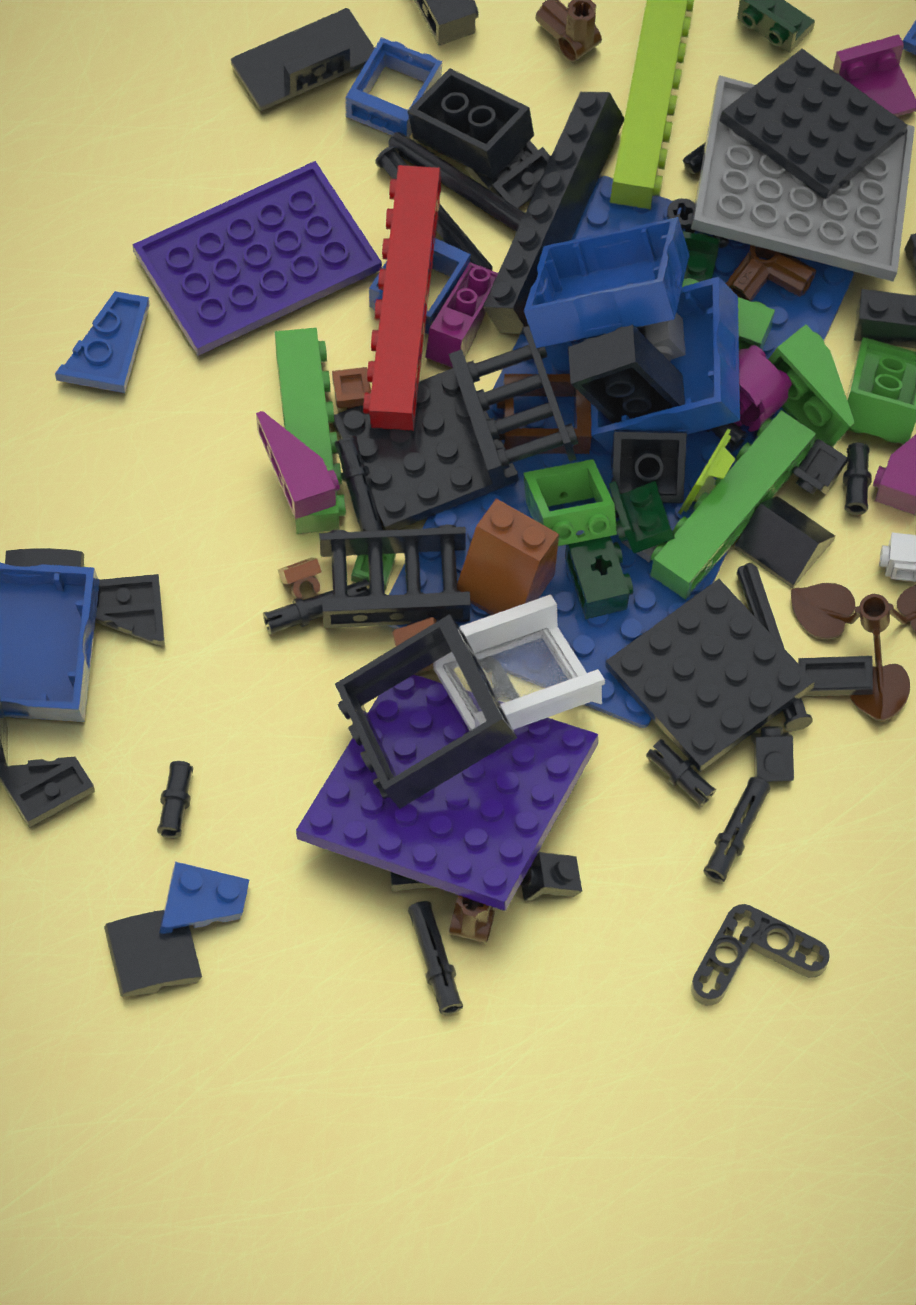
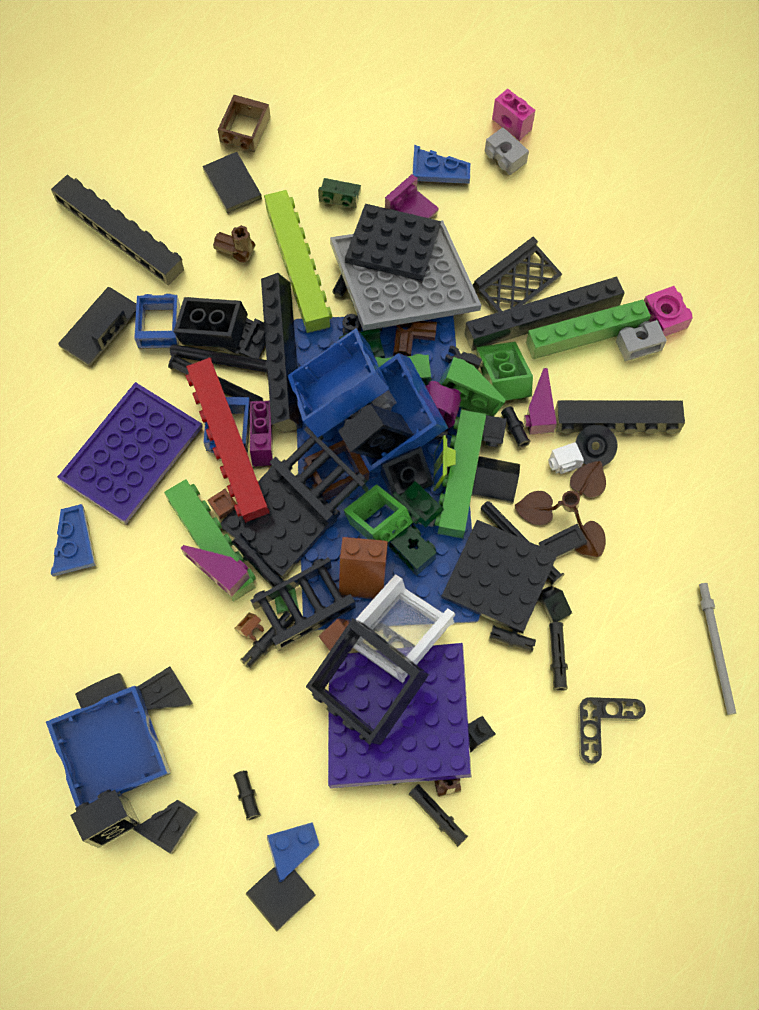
camera: 25 degrees left, 5 degrees up
none -> black plate [445,346,482,370]

